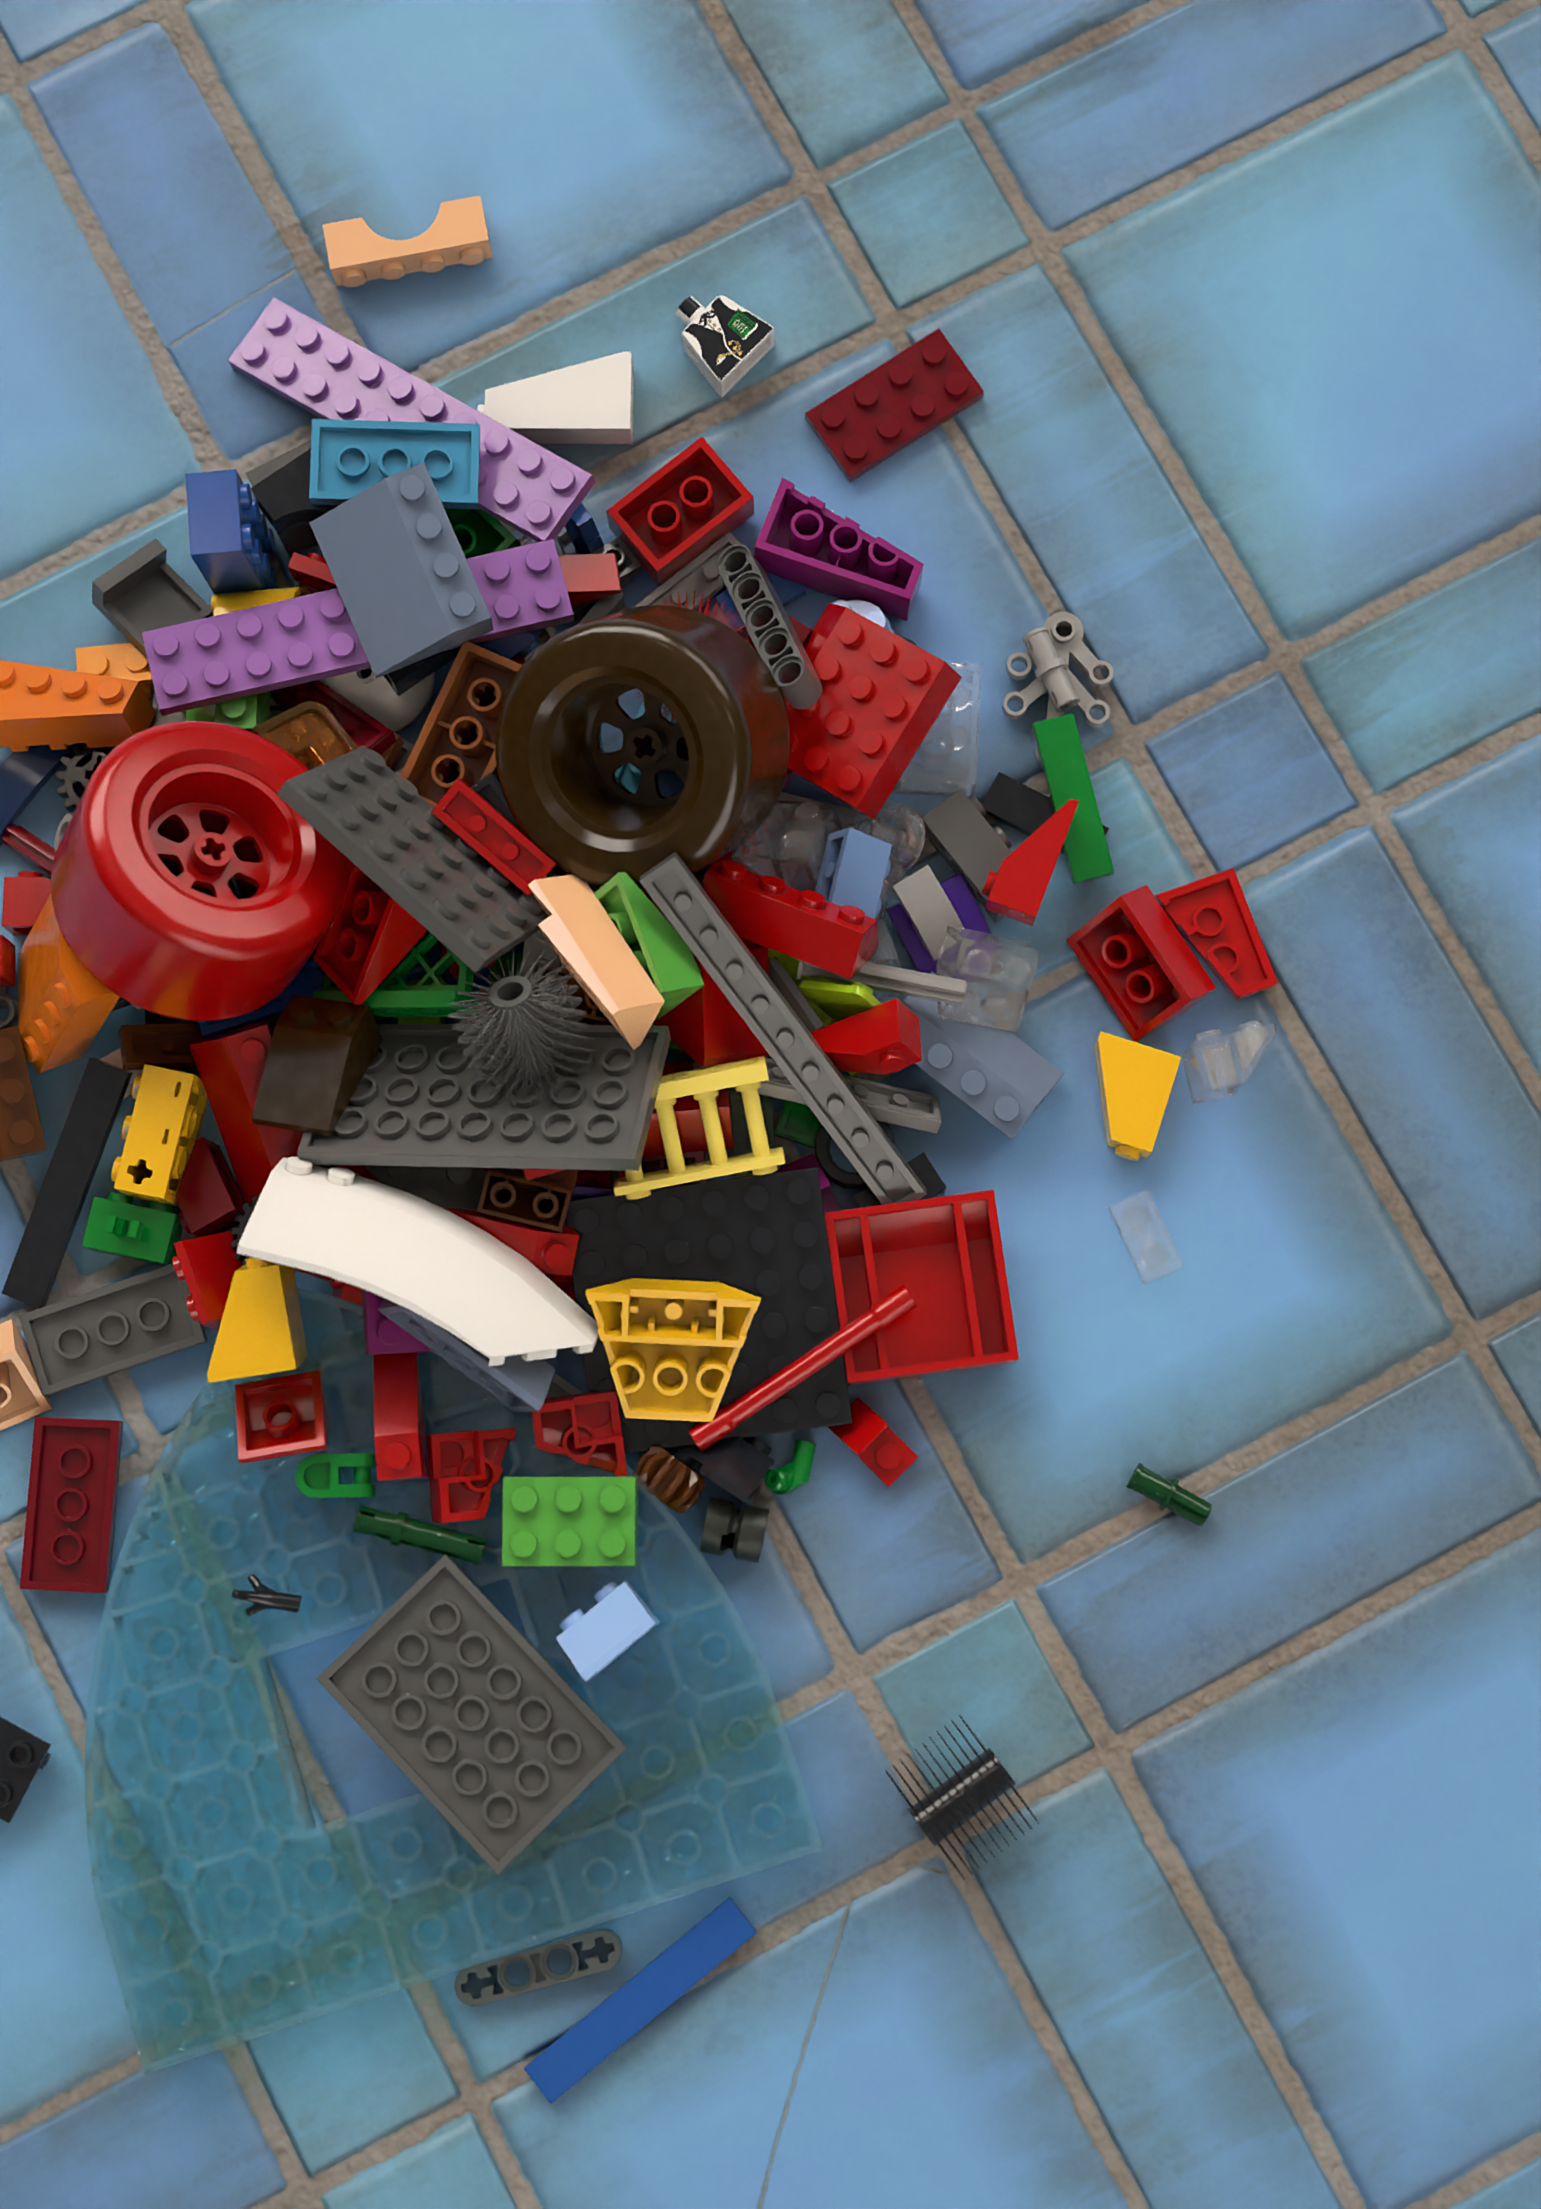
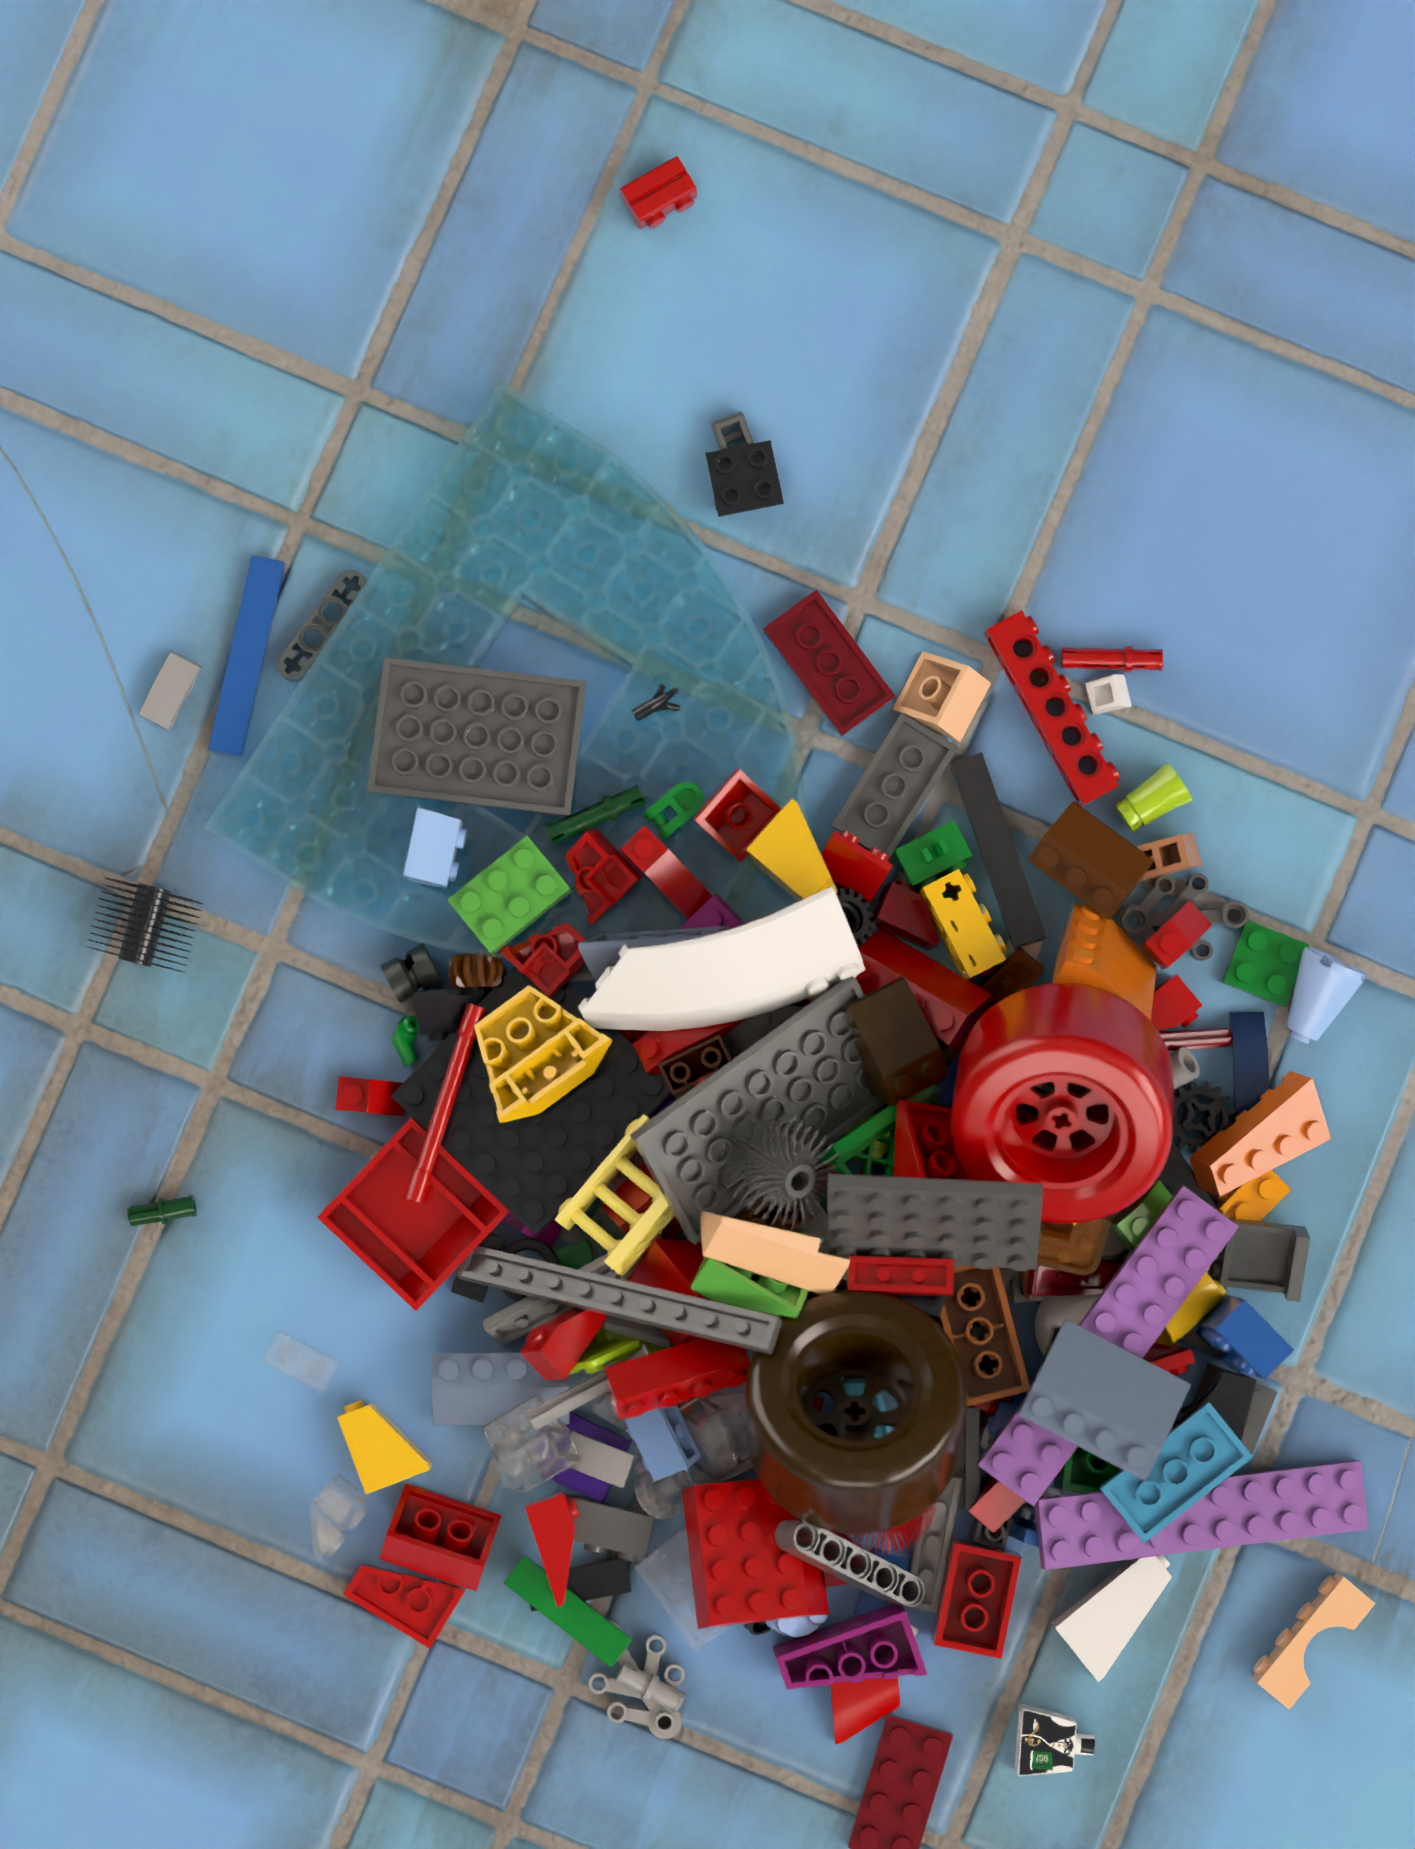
camera: 130 degrees right, 5 degrees up
none -> light grey slope [139,651,202,730]
none -> red slope [830,1678,900,1744]

